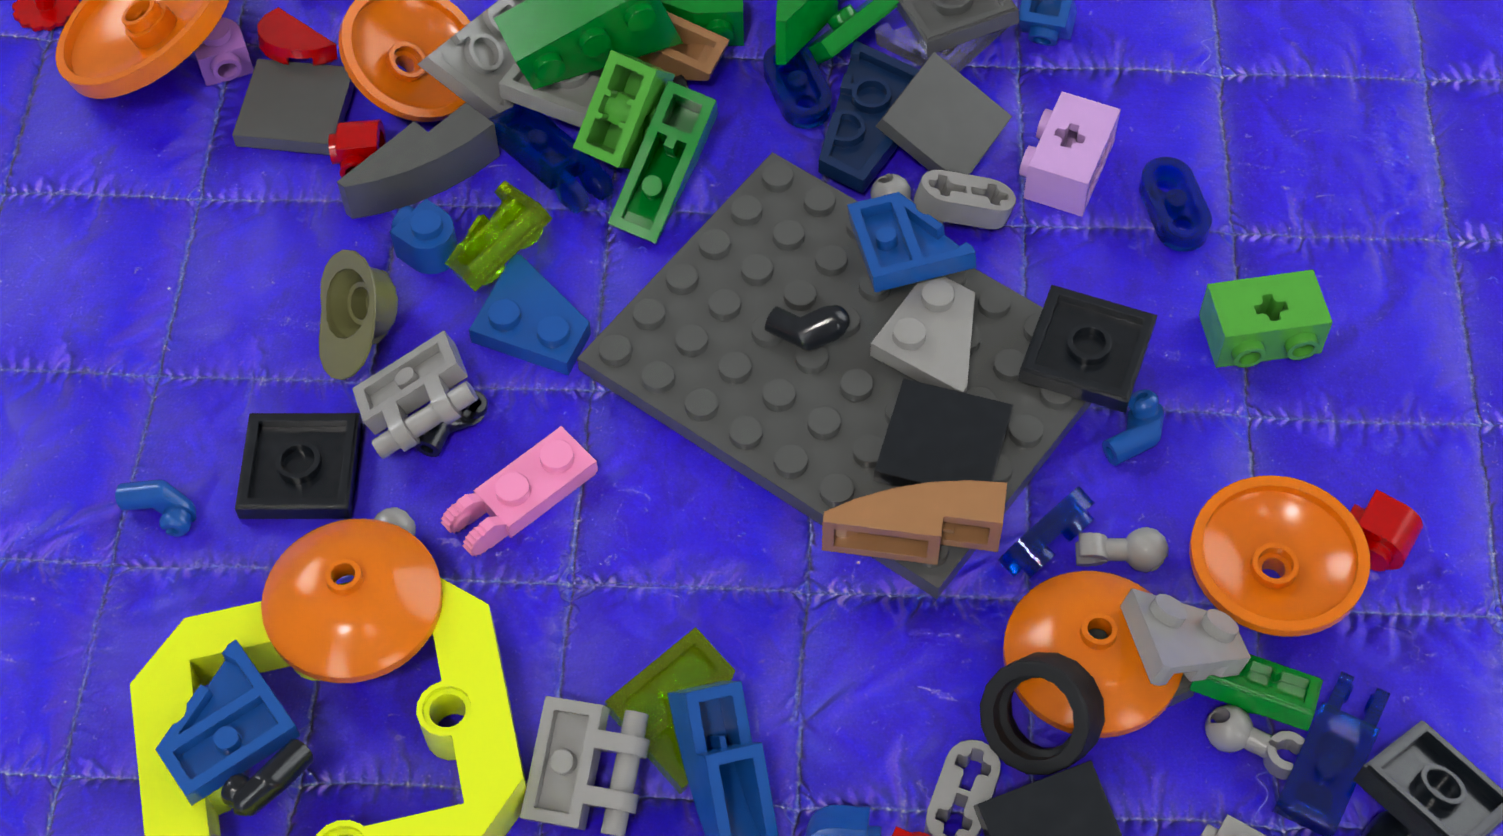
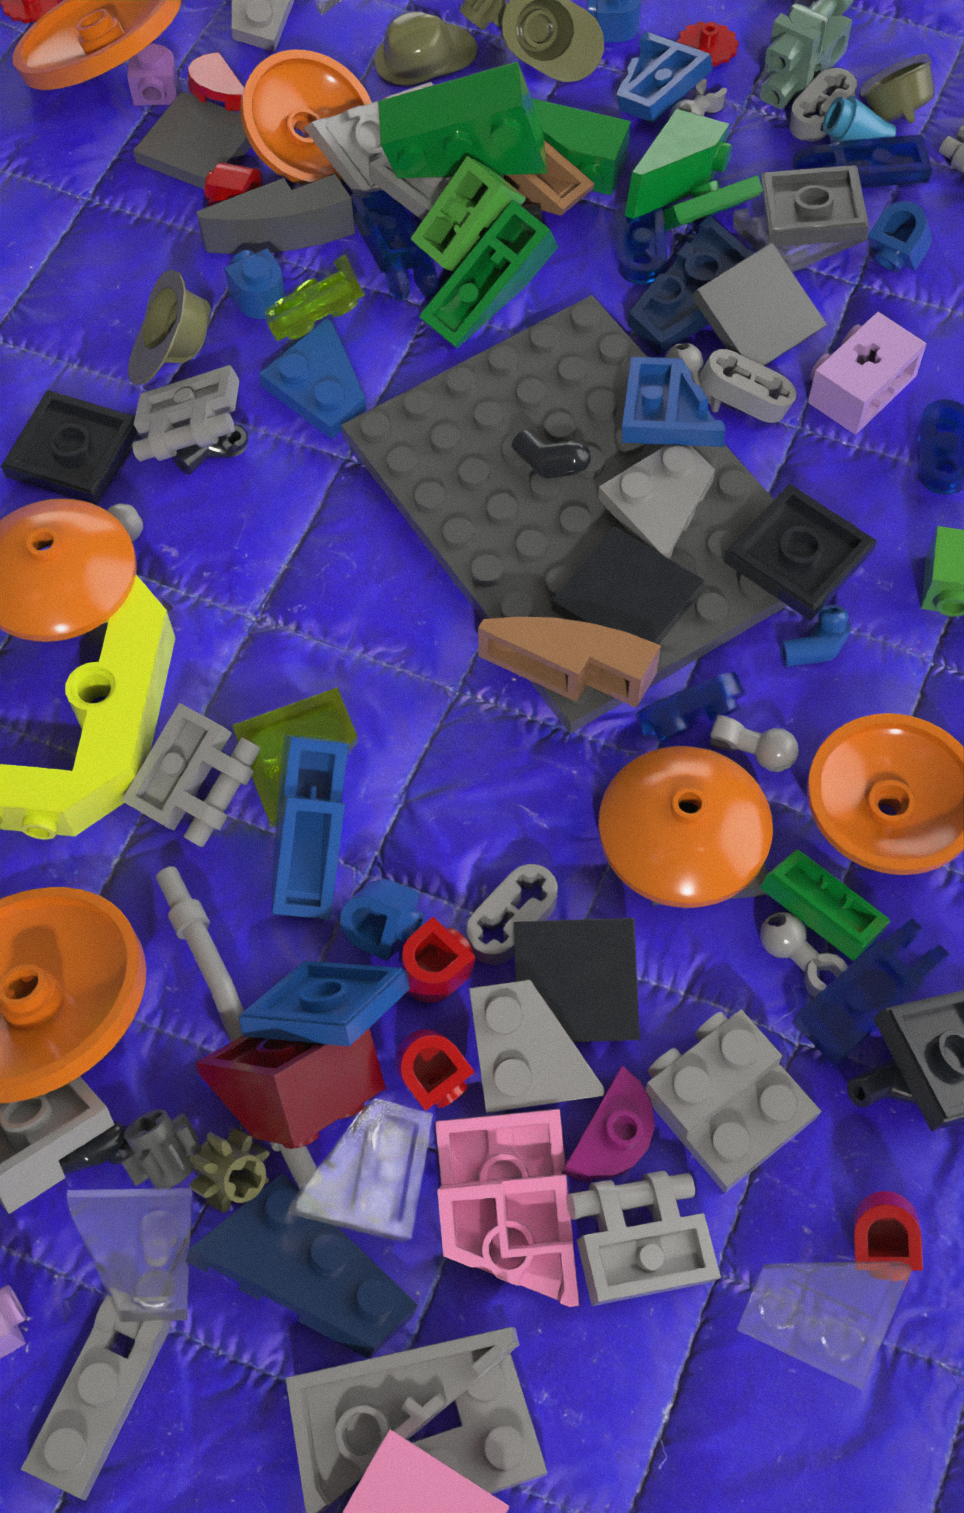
camera: 20 degrees right, 5 degrees up
bright pink hinge [441,426,598,557] -> none
black tyre [980,652,1105,775] -> none
light grey wing [1120,588,1251,686] -> none

